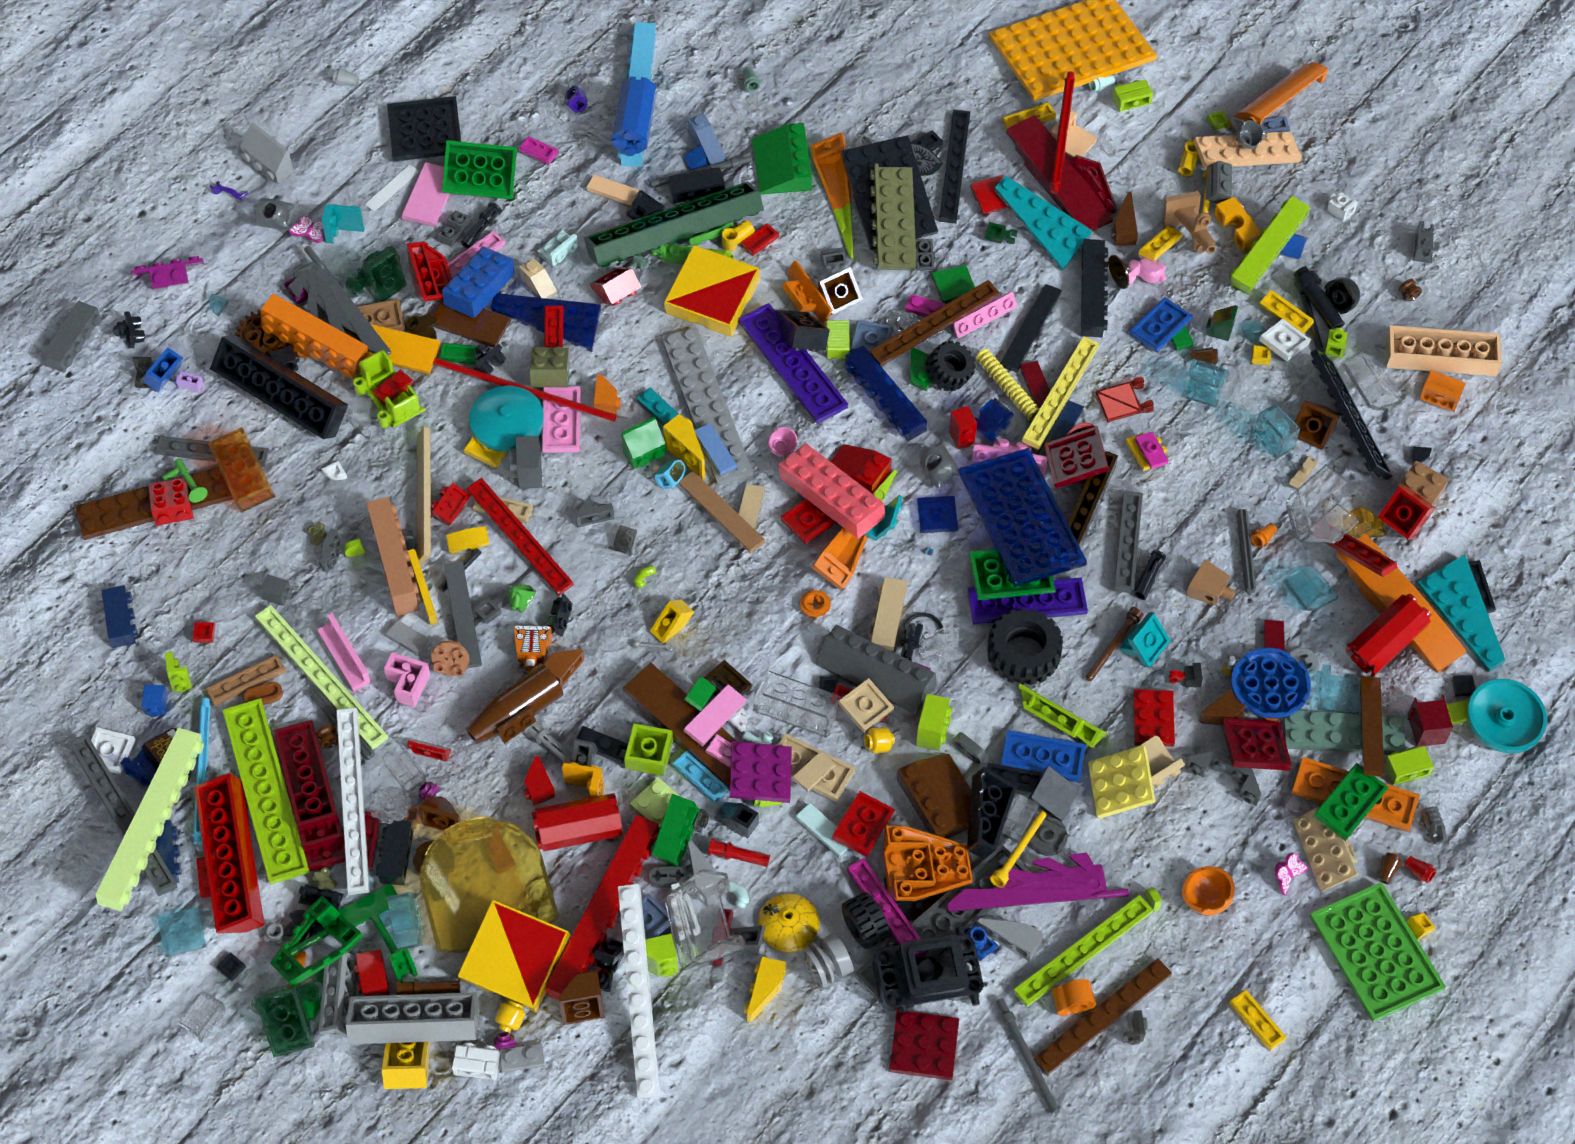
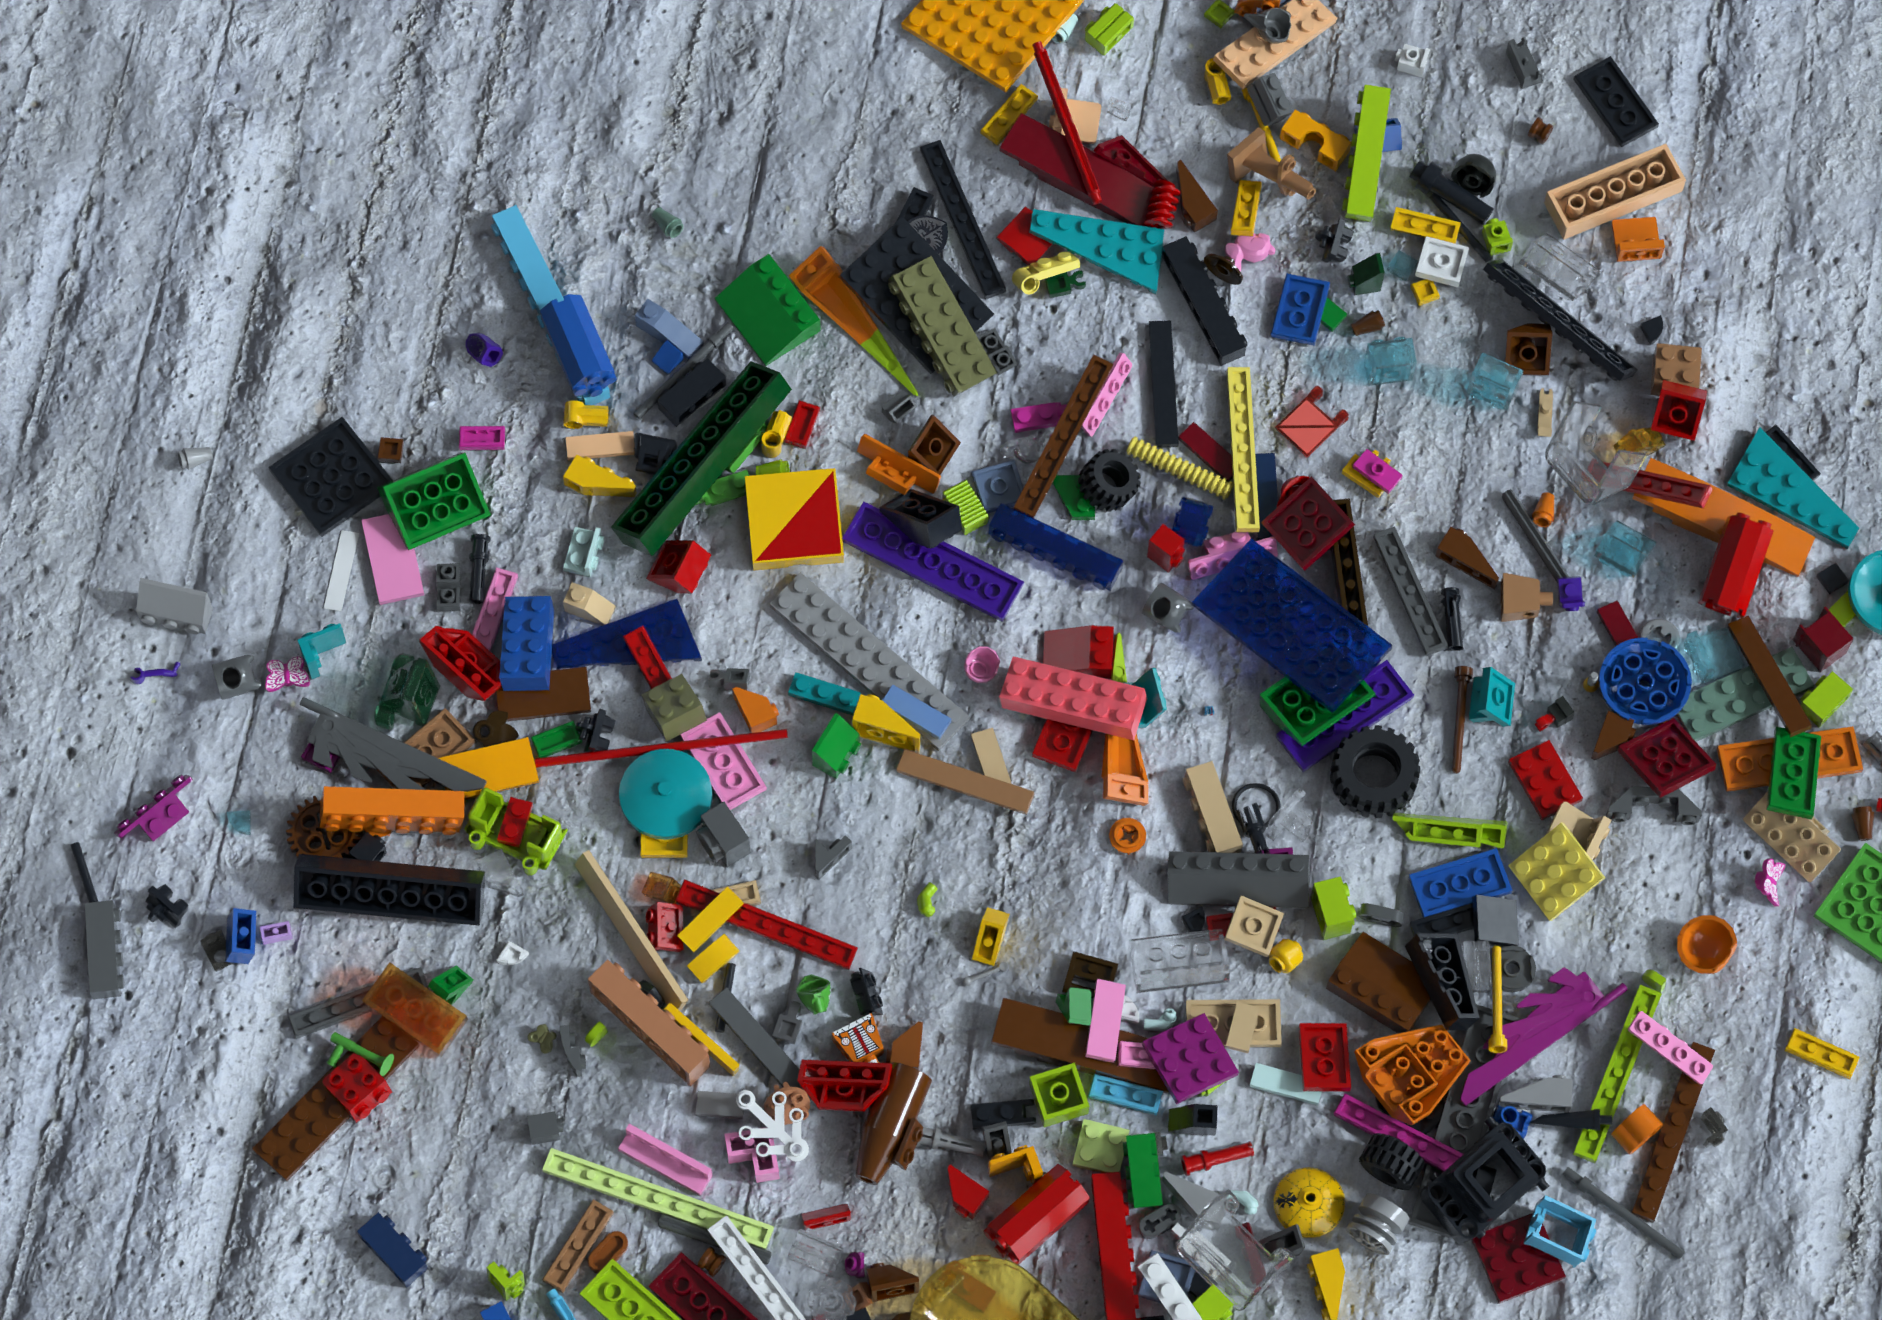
camera: 30 degrees left, 10 degrees up
red plate [192,622,216,643] -> none
clear smoke bracket [608,525,637,555] -> none
sand green hand [626,256,647,269] -> none
medium azure rock [655,460,685,489] -> none
clear blue plate [917,496,958,533] -> none
green tile [932,265,975,304] -> none
none -> black bar [70,842,99,903]
none -> reddish brown plate [378,437,404,463]
none -> green slope [428,965,474,1006]
none -> yellow piece [563,400,609,429]
none -> yellow slope [563,455,637,497]
none -> clear orange bracket [641,872,681,904]
none -> yellow tile [677,886,744,953]
none -> dark grey plate [708,668,750,690]
none -> white plant [736,1090,809,1162]
none -> red wedge [797,1059,892,1112]
none -> light yellow plate [1012,252,1080,295]
none -> red piece [1144,180,1181,229]
none -> black hips [1315,219,1354,263]
none -> reddish brown slope [1435,527,1499,590]
none -> medium azure window [1523,1195,1596,1268]
none -> black bar [1529,1109,1612,1131]
none -> dark purple bracket [1557,576,1585,611]
none -> black tile [1573,56,1659,147]
none -> bright pink bracket [1628,1011,1713,1084]

